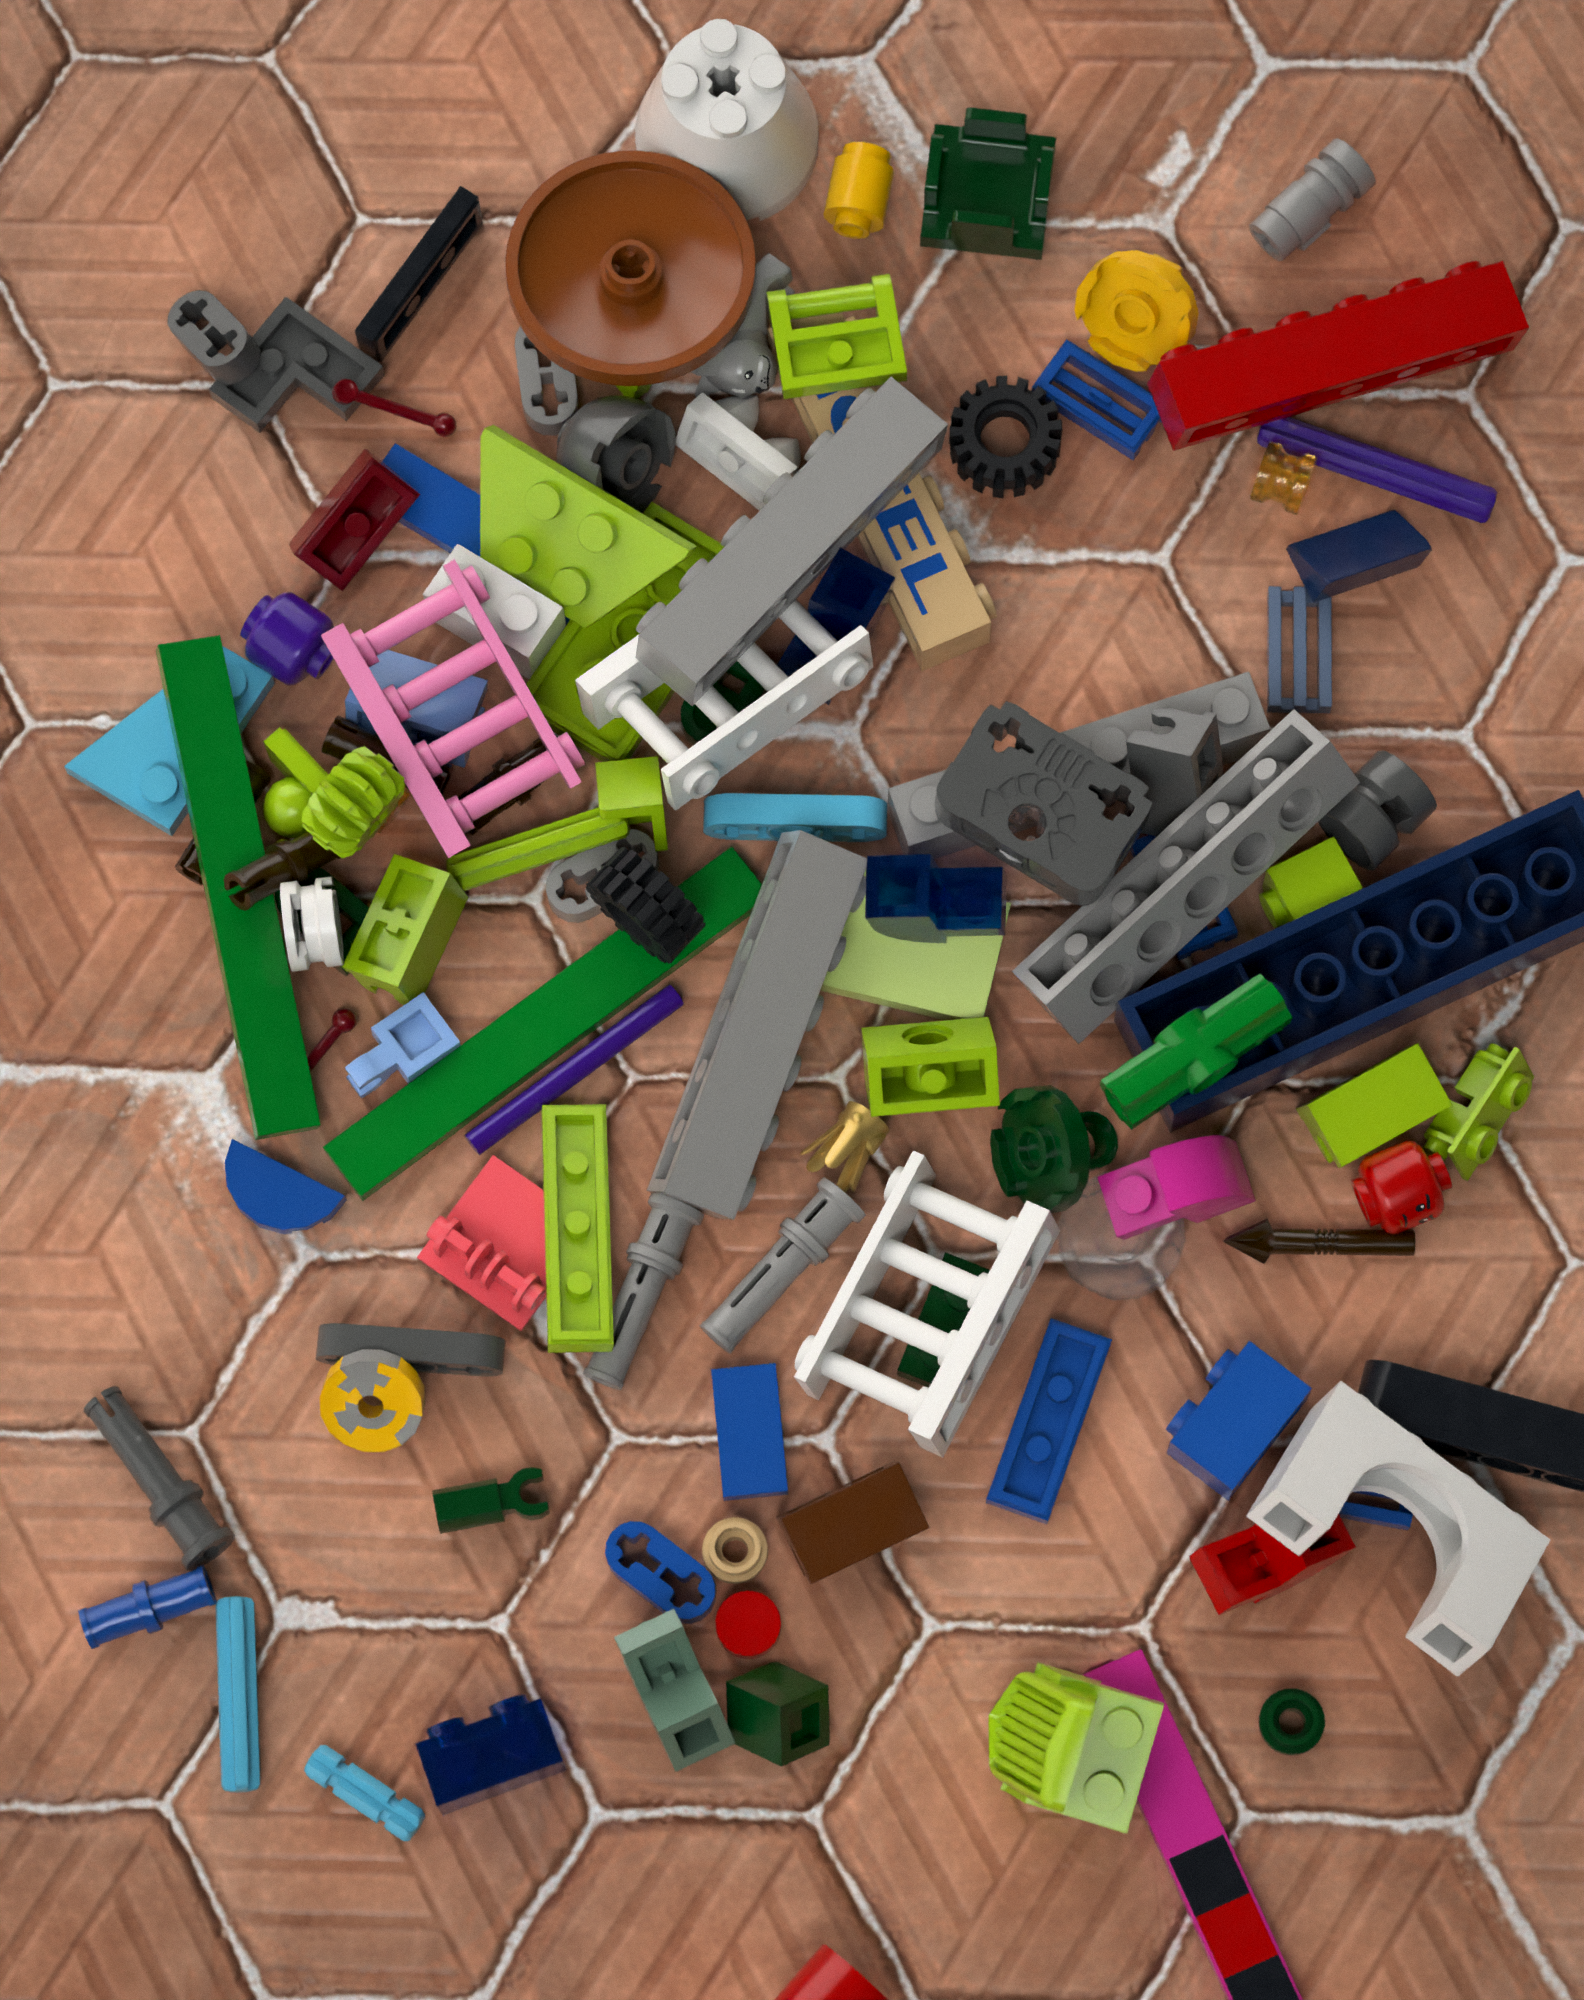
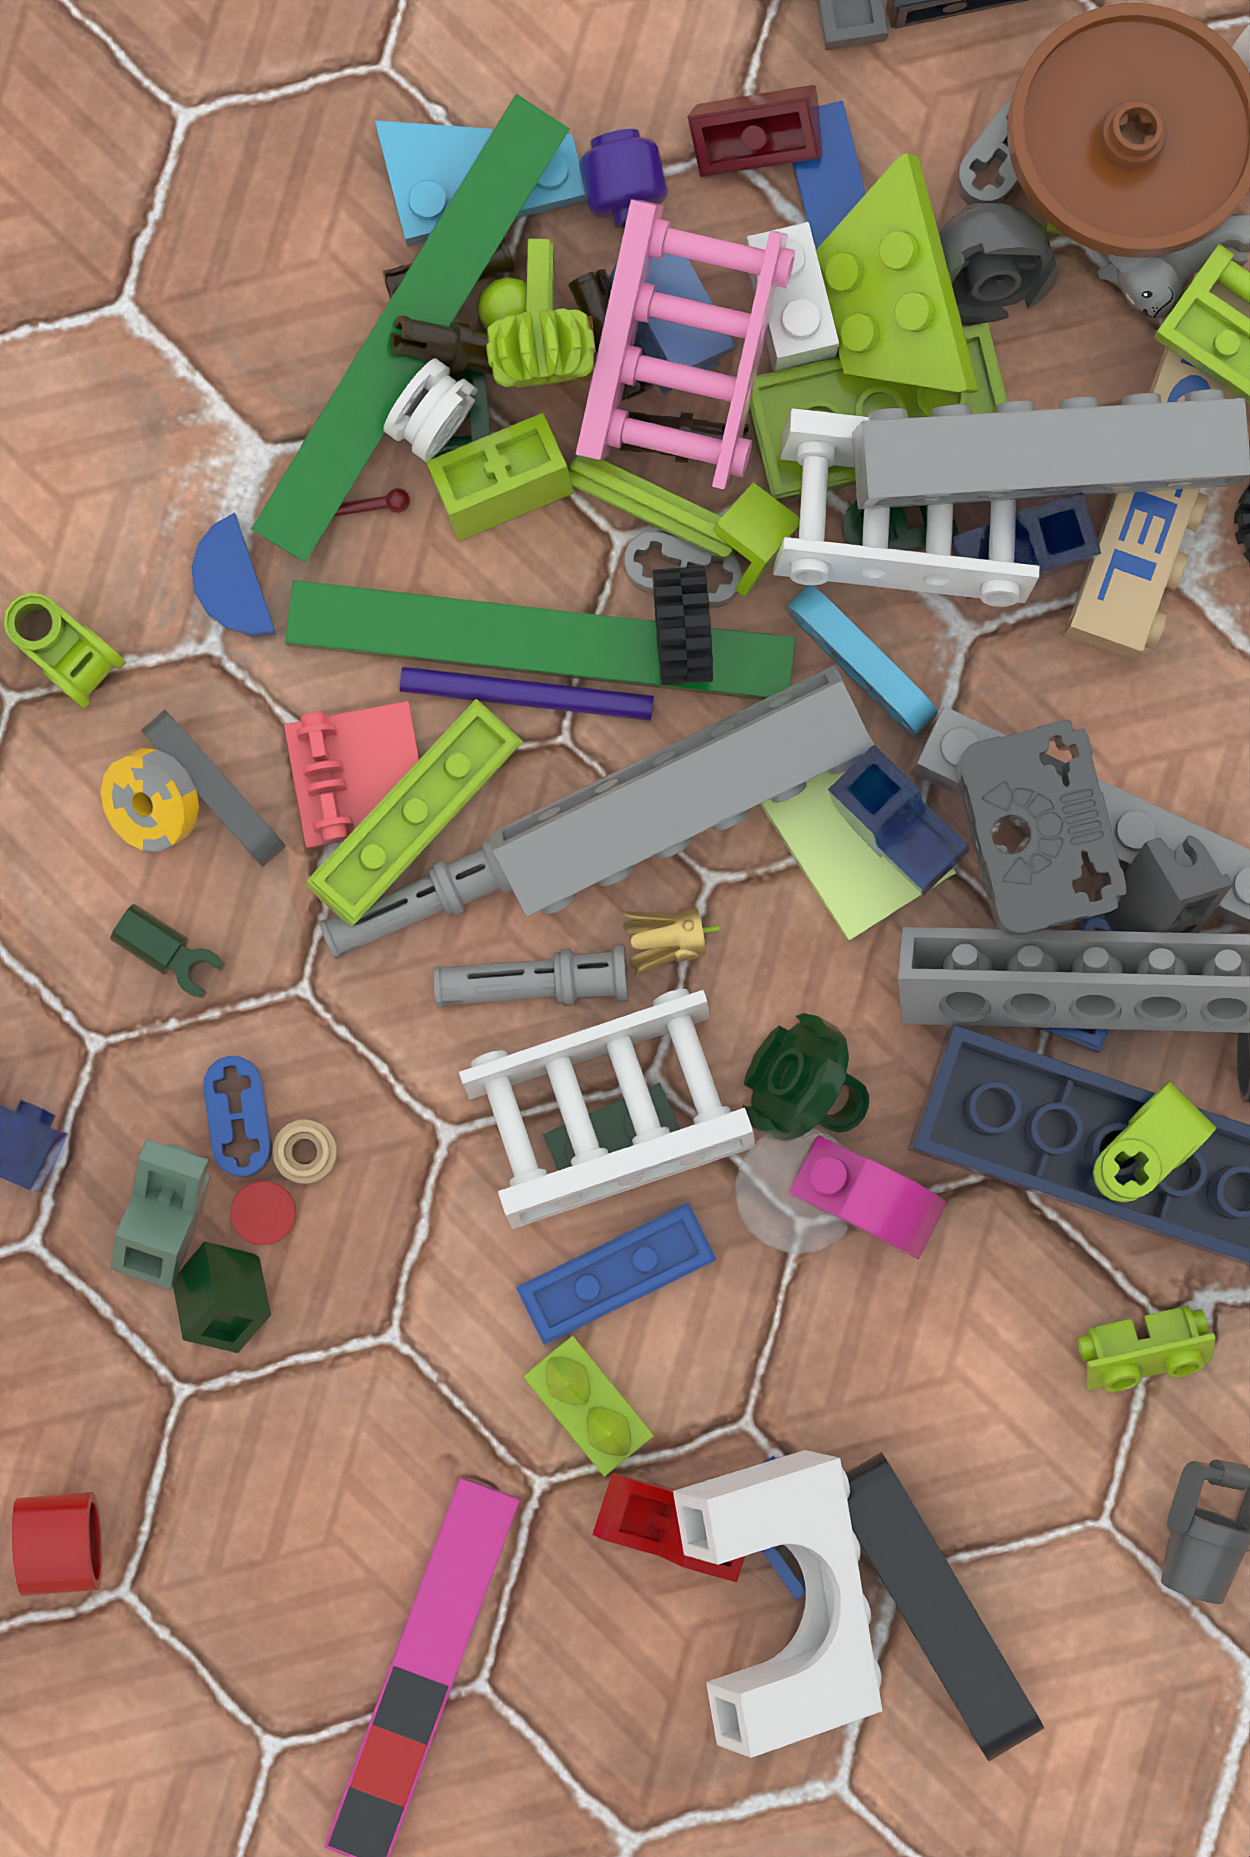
camera: 40 degrees right, 10 degrees up
dark red hinge [332,379,456,437] -> none
light blue plate [345,992,461,1098] -> none
white tile [675,392,801,511] -> none
blue tile [711,1363,788,1501] -> none
reddish brown hinge [776,1461,930,1584] -> none
lime brick [861,1017,1000,1117] -> none
lime piece [988,1662,1164,1834] -> none
green piece [1100,973,1292,1130] -> none
blue brick [1166,1341,1312,1501] -> none
dark brown piece [1222,1219,1415,1264] -> none
dark green plate [1258,1688,1325,1756] -> none
lime brick [1259,836,1363,928] -> none
lime hinge [1296,1043,1452,1168] -> none
red head [1351,1140,1452,1235] -> none
none -> lime piece [4,593,127,710]
none -> lime tile [523,1335,654,1477]
none -> lime piece [1093,1081,1217,1203]

